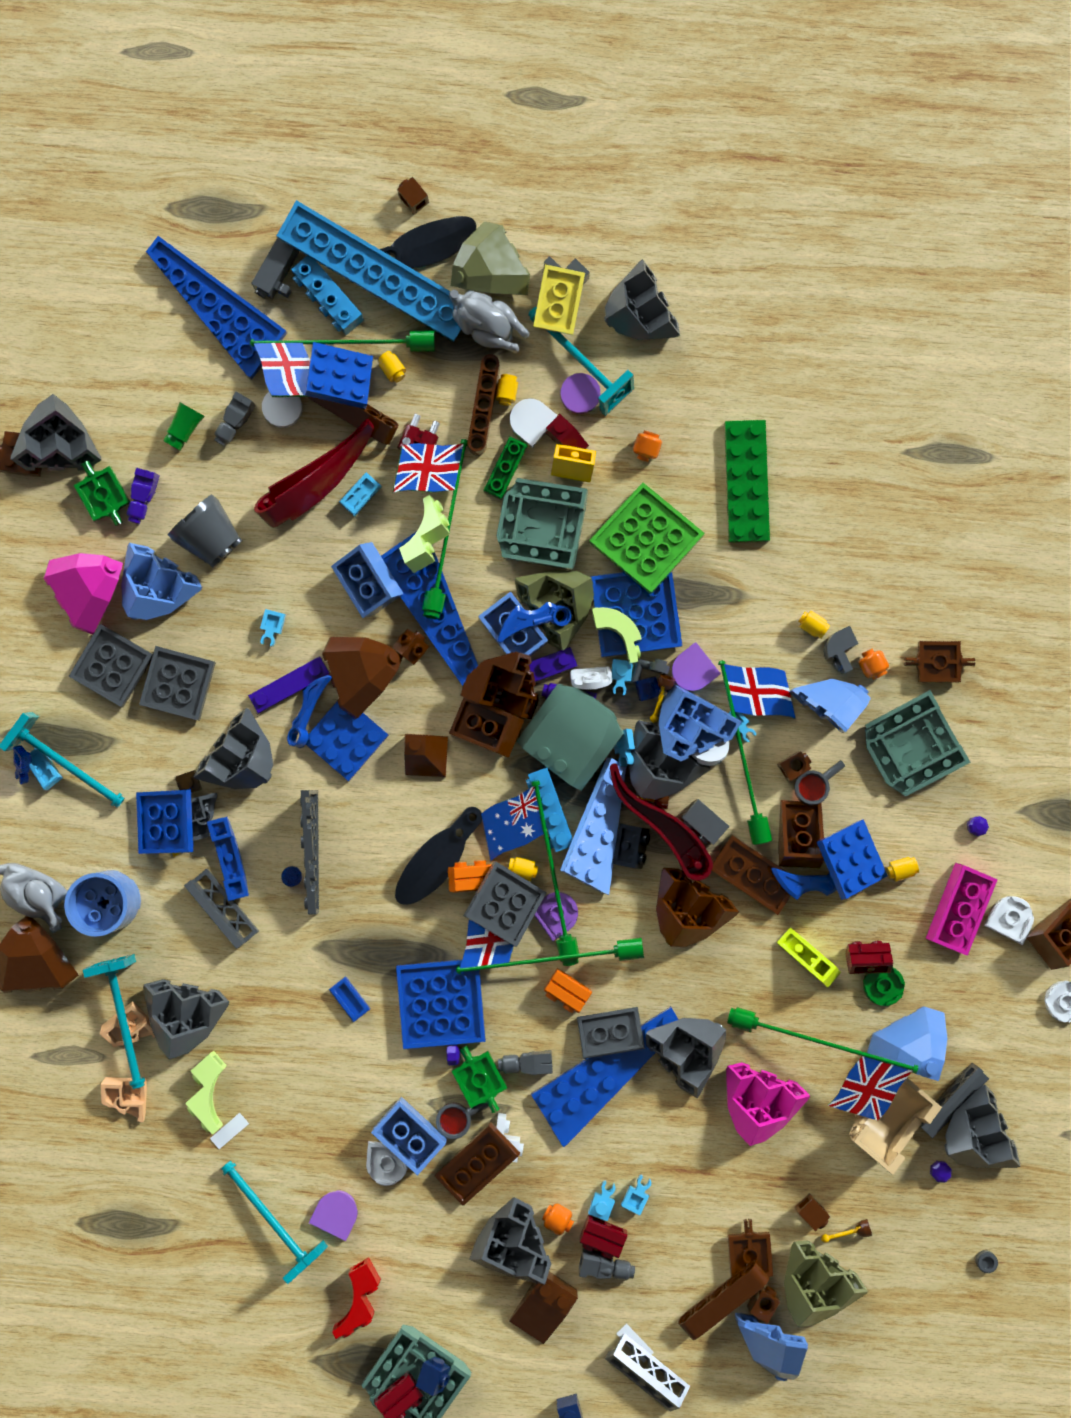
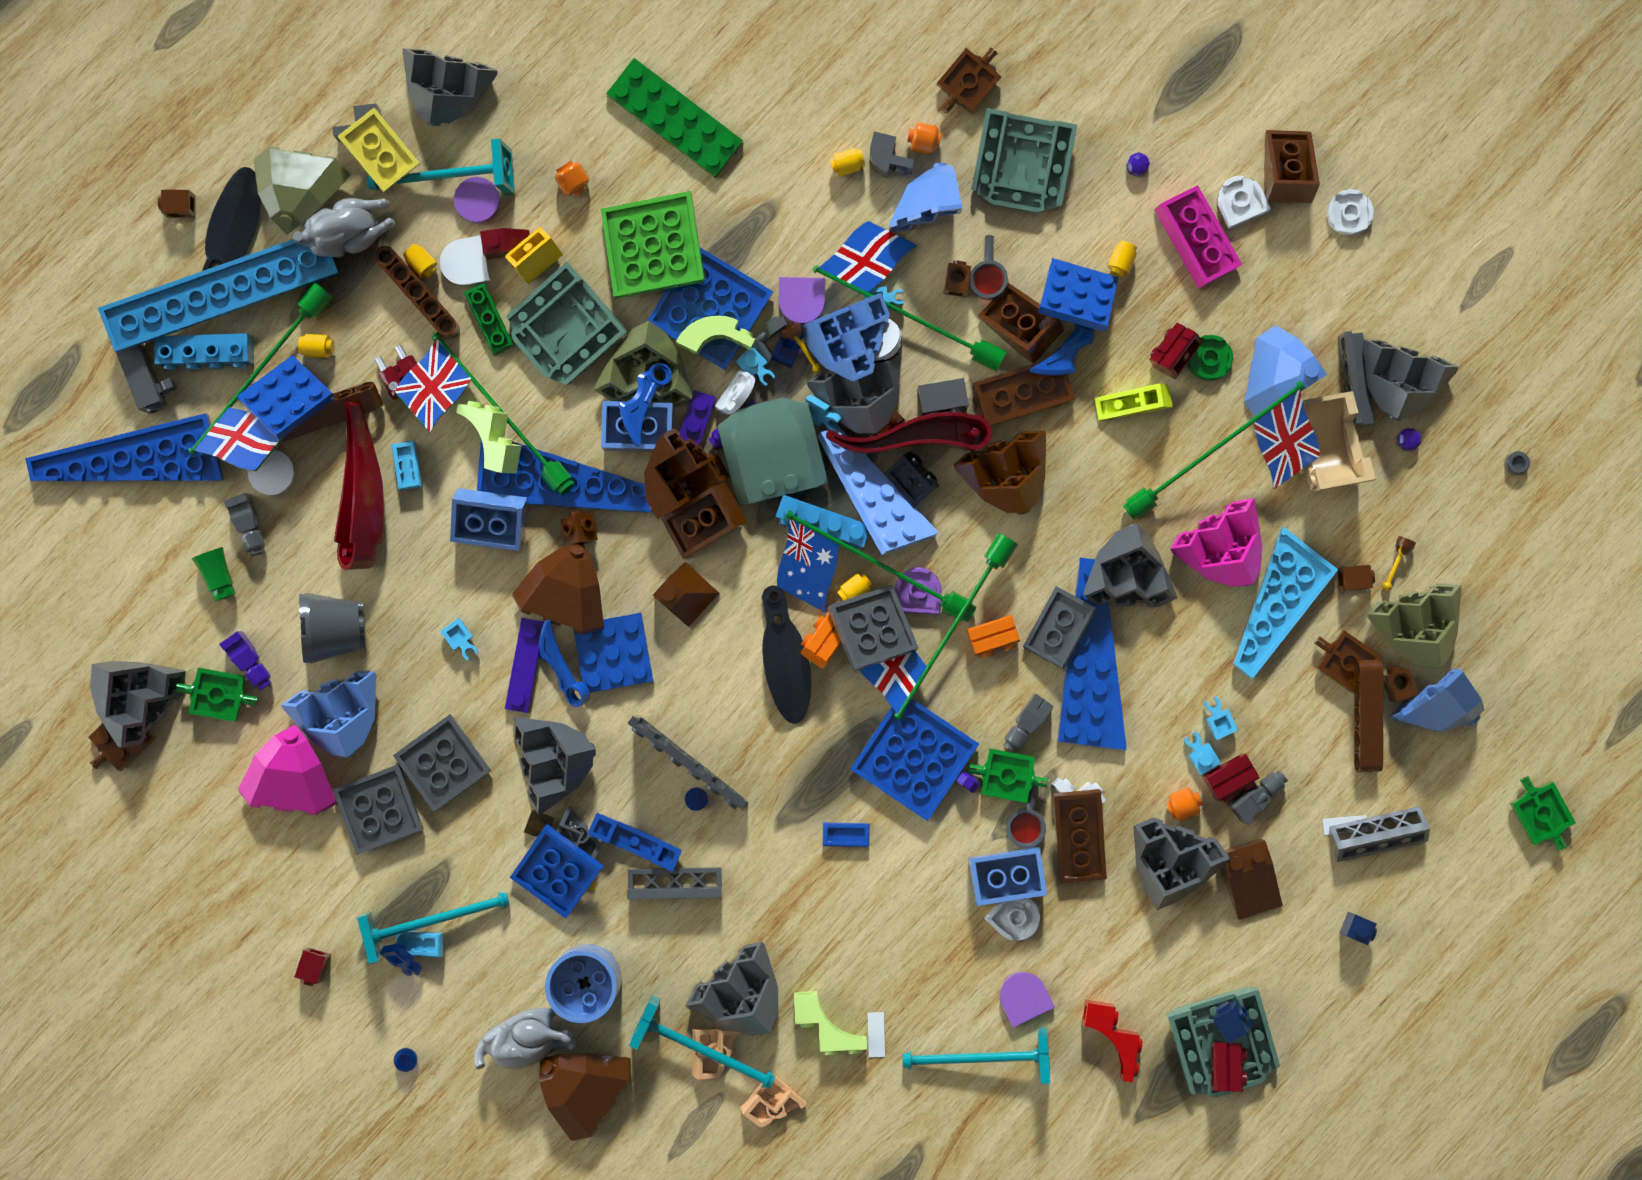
camera: 60 degrees left, 0 degrees up
none -> medium azure wing [1233,527,1338,679]

